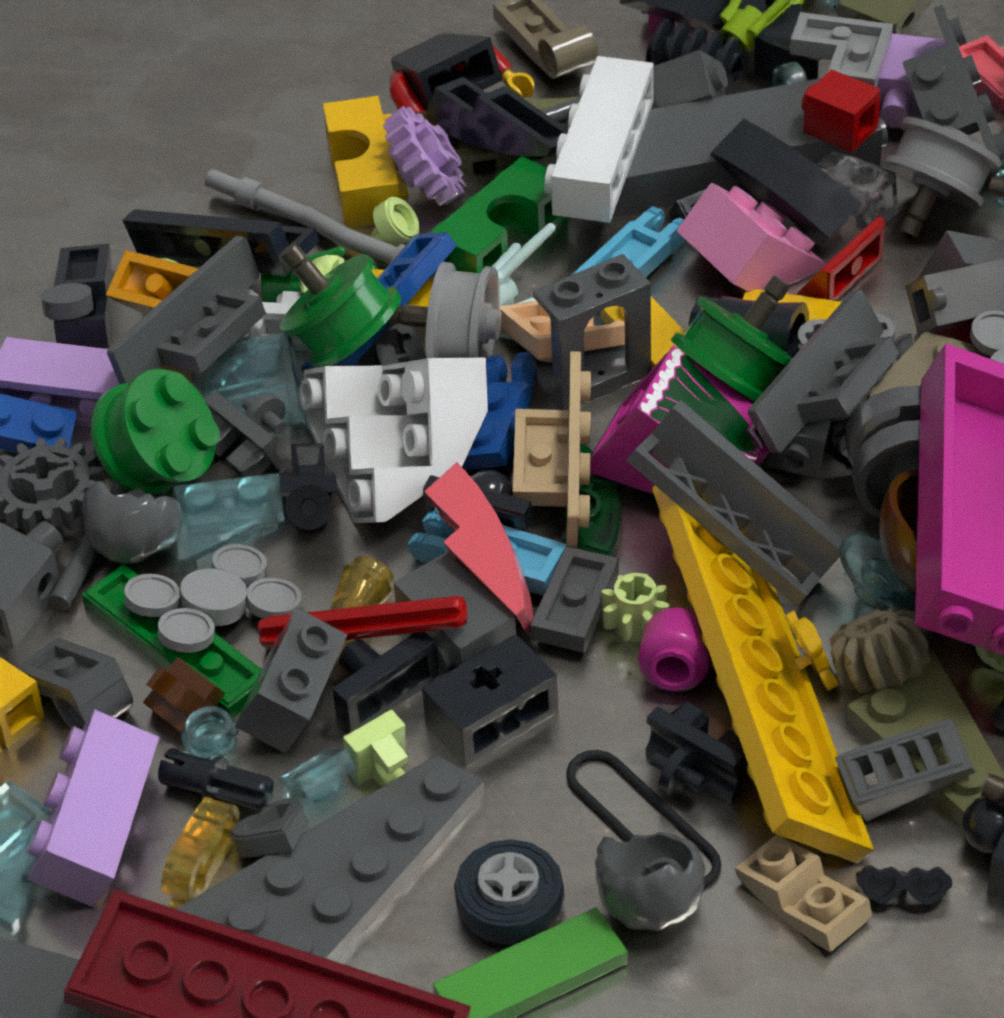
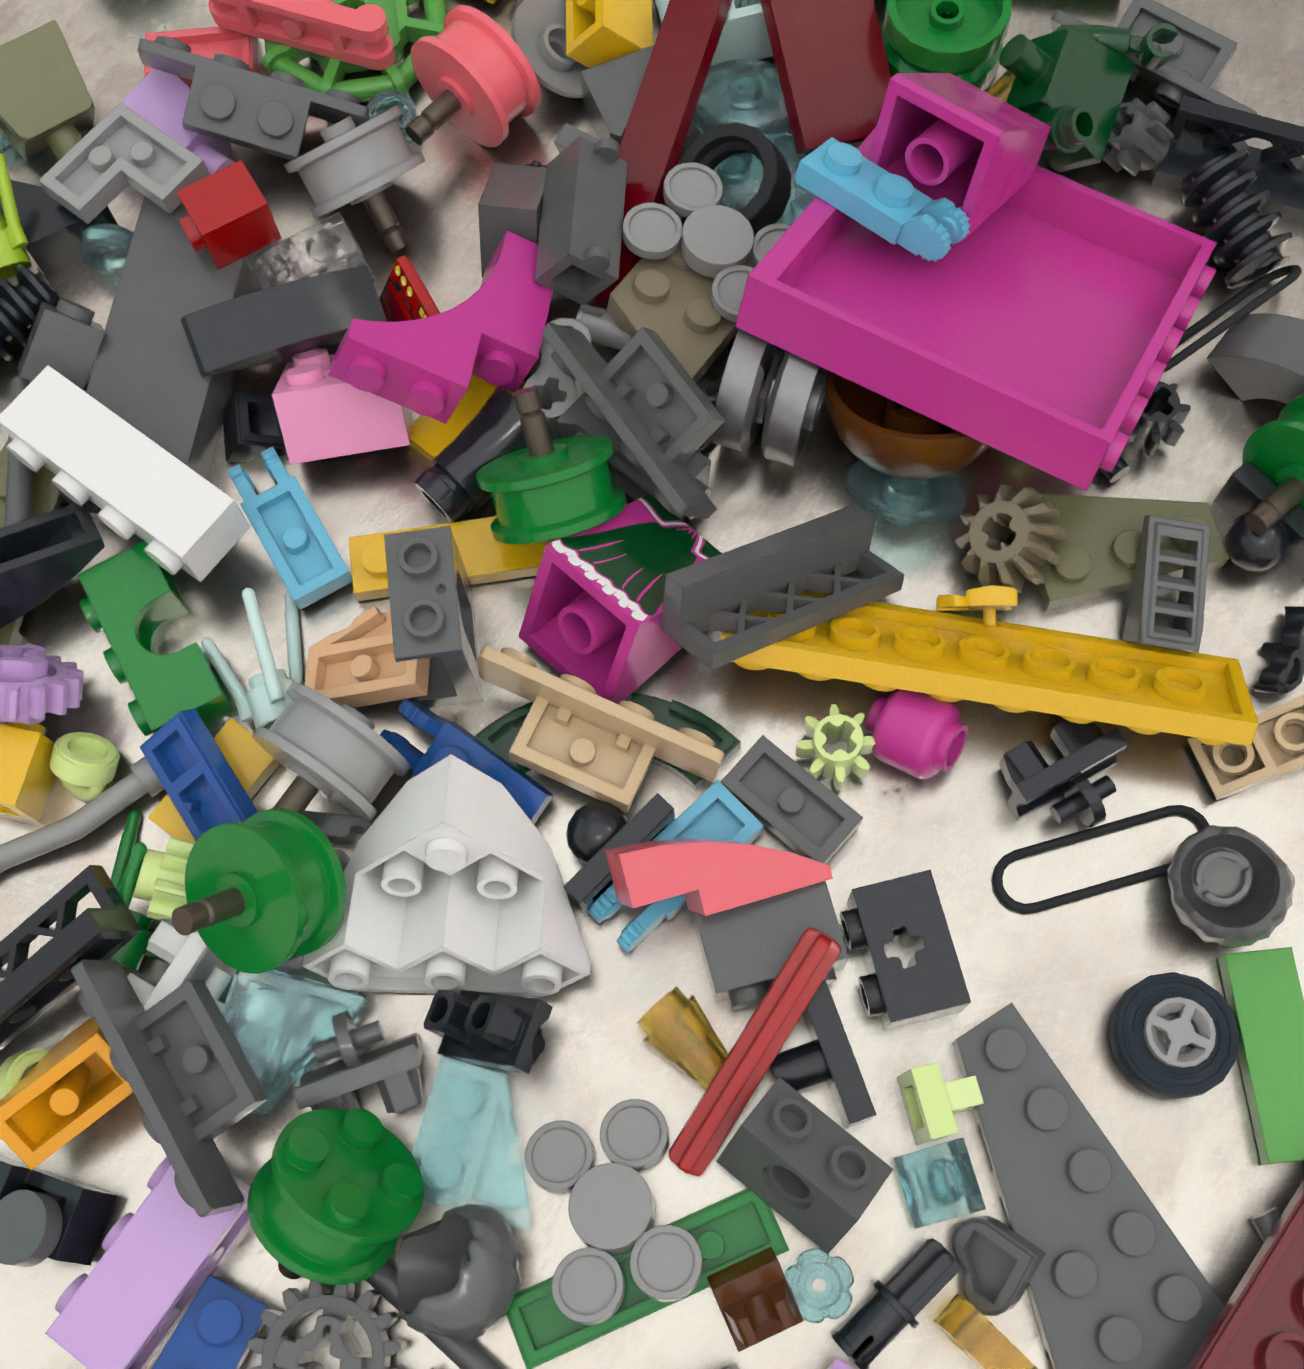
camera: 65 degrees left, 25 degrees up
none -> dark pink arch [328,230,553,424]

